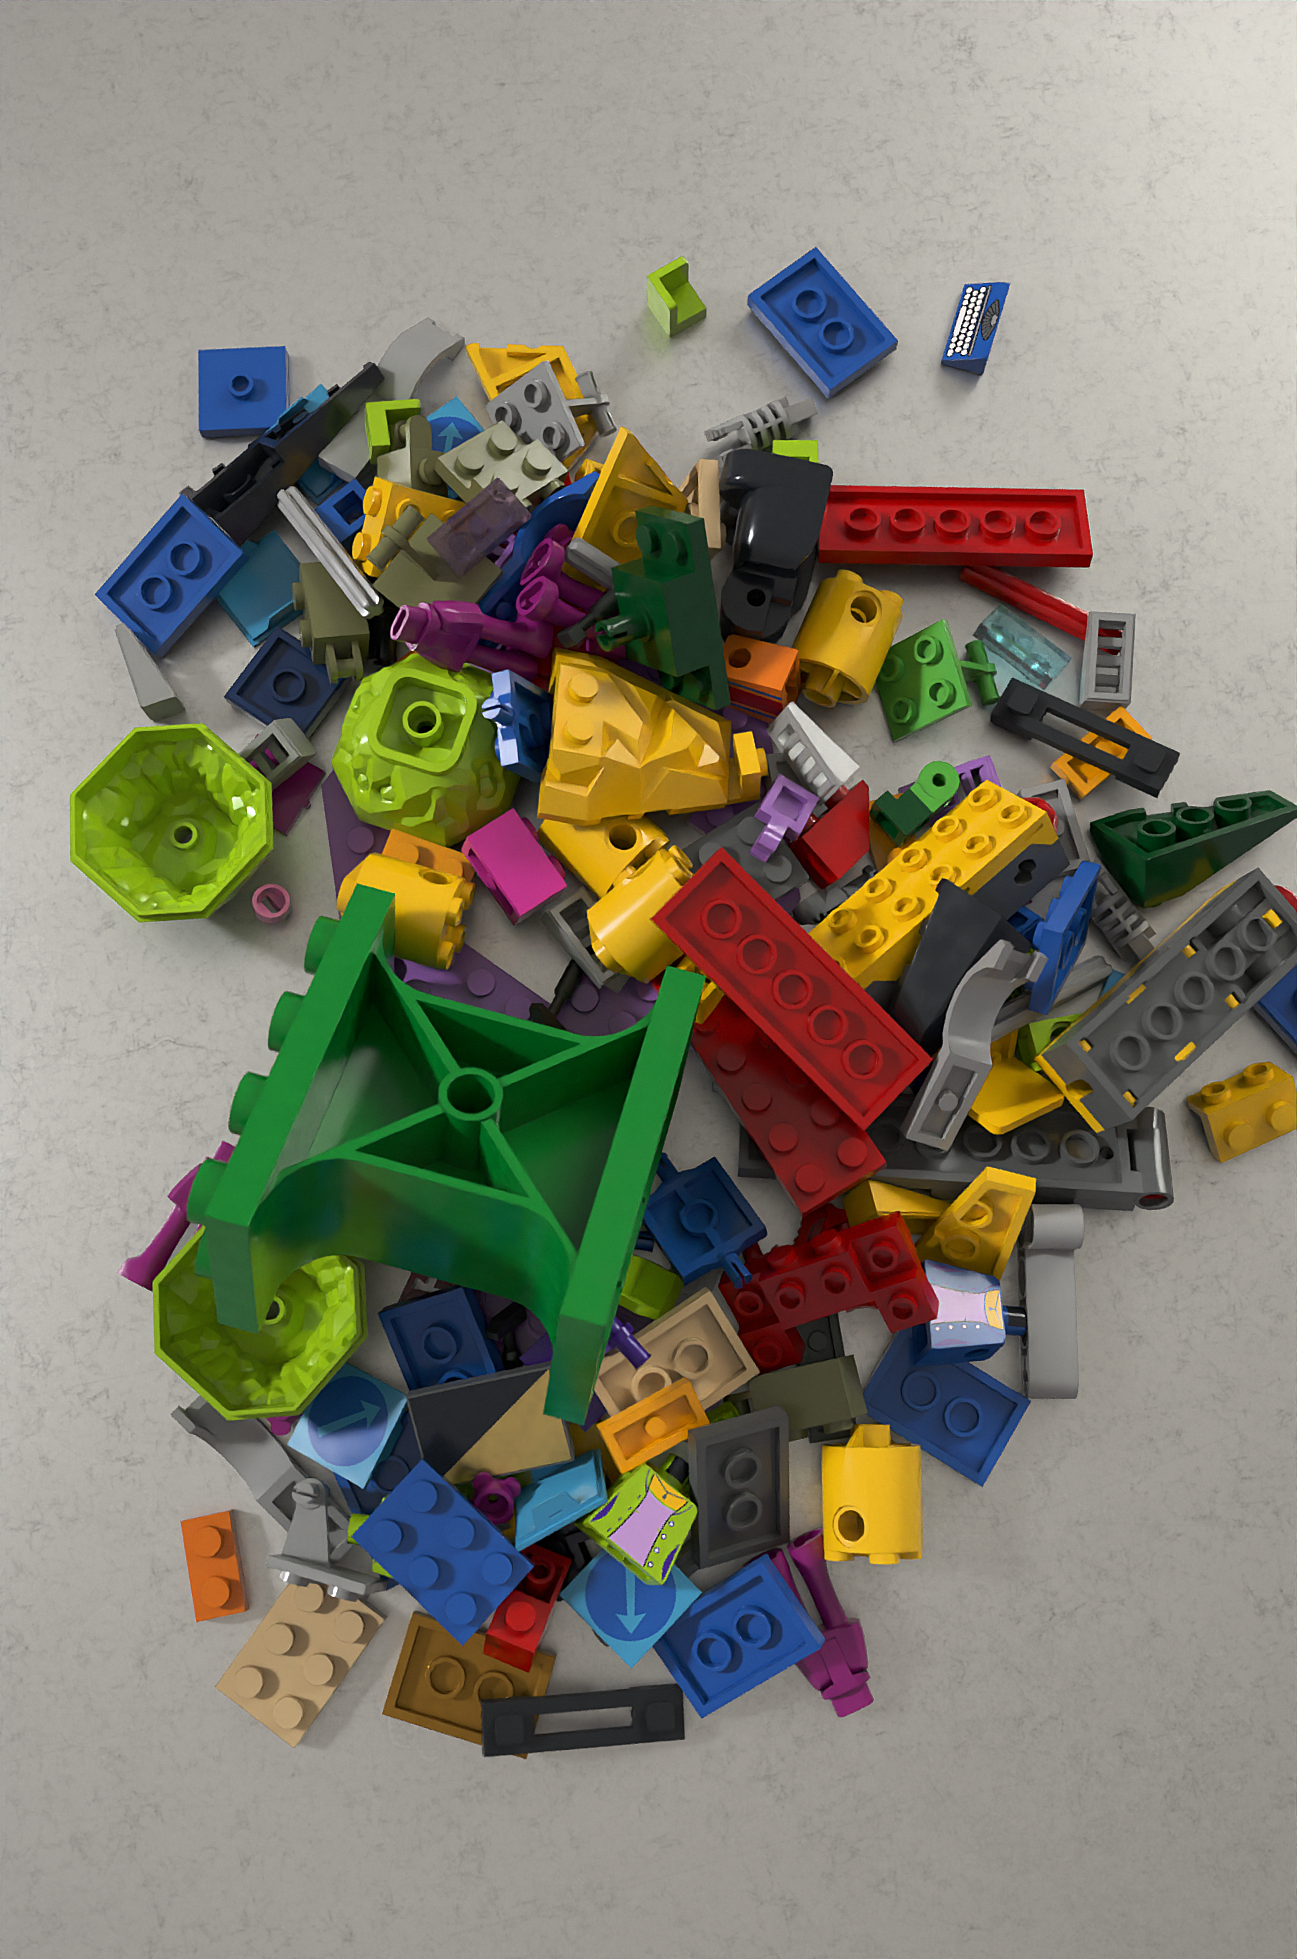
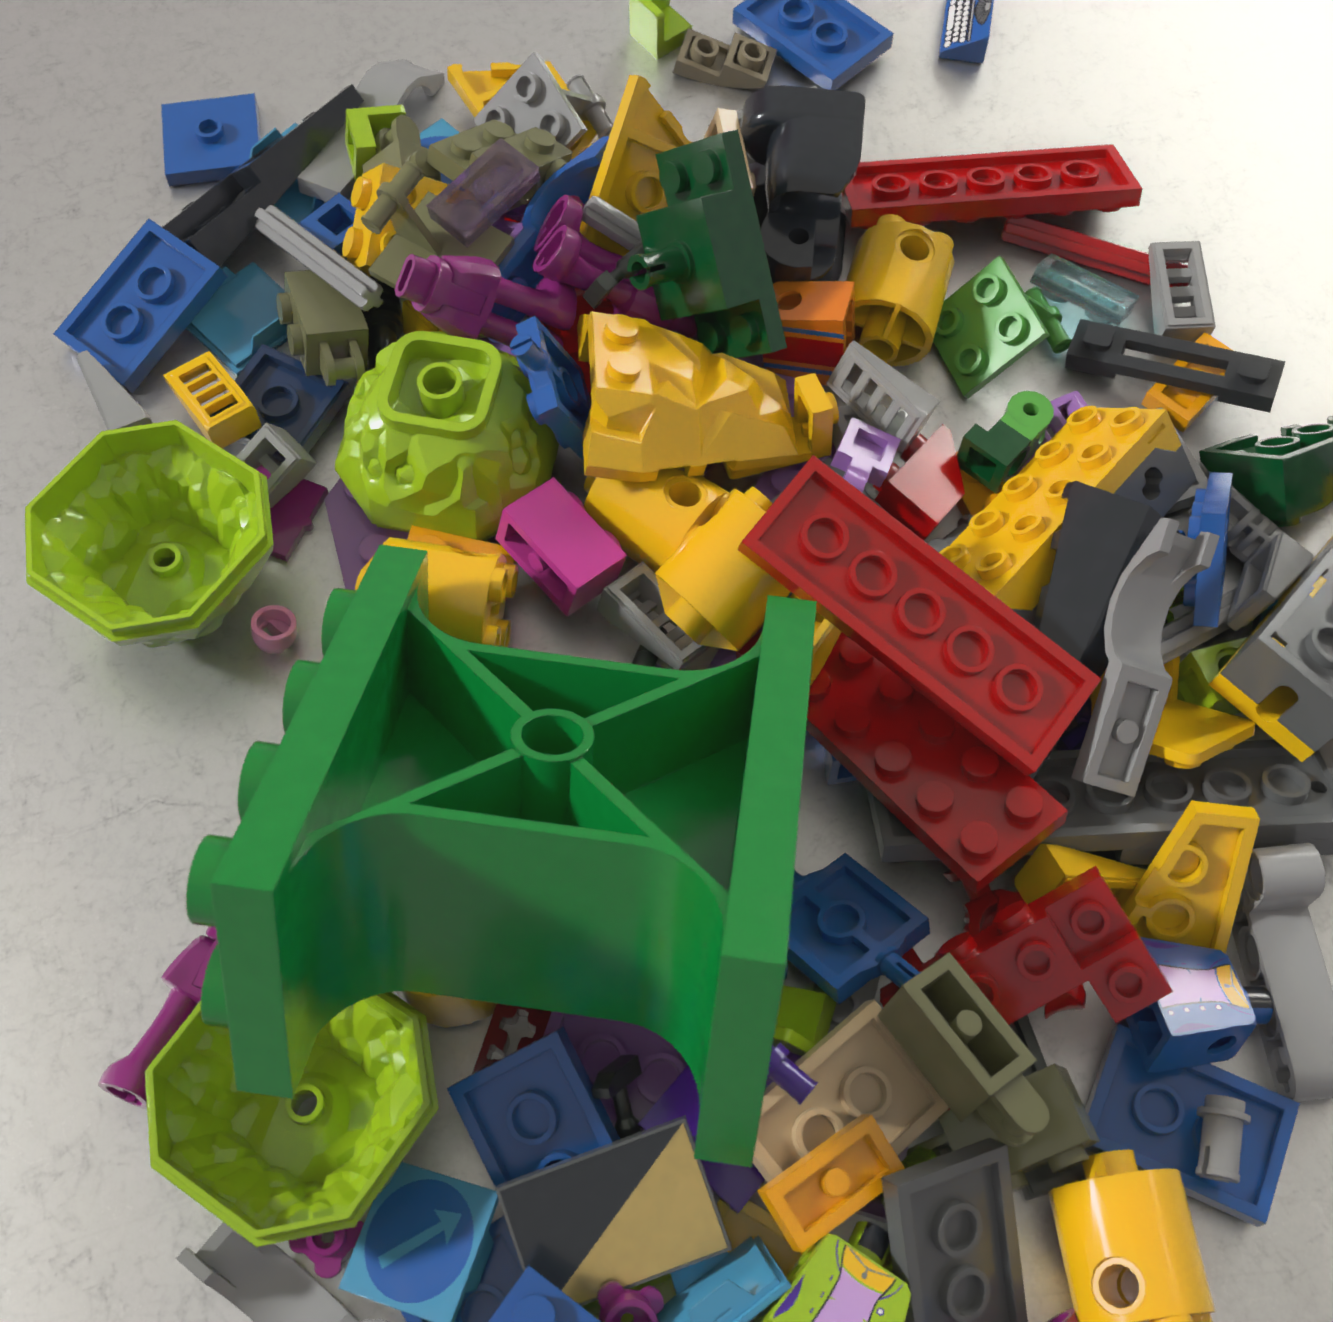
camera: 10 degrees left, 15 degrees down
none -> yellow slope [163,351,262,449]
none -> dark tan slope [672,28,777,89]
none -> olive brick [877,953,1049,1147]
none -> light grey pin [1195,1095,1251,1183]
none -> light grey slope [1227,532,1314,631]

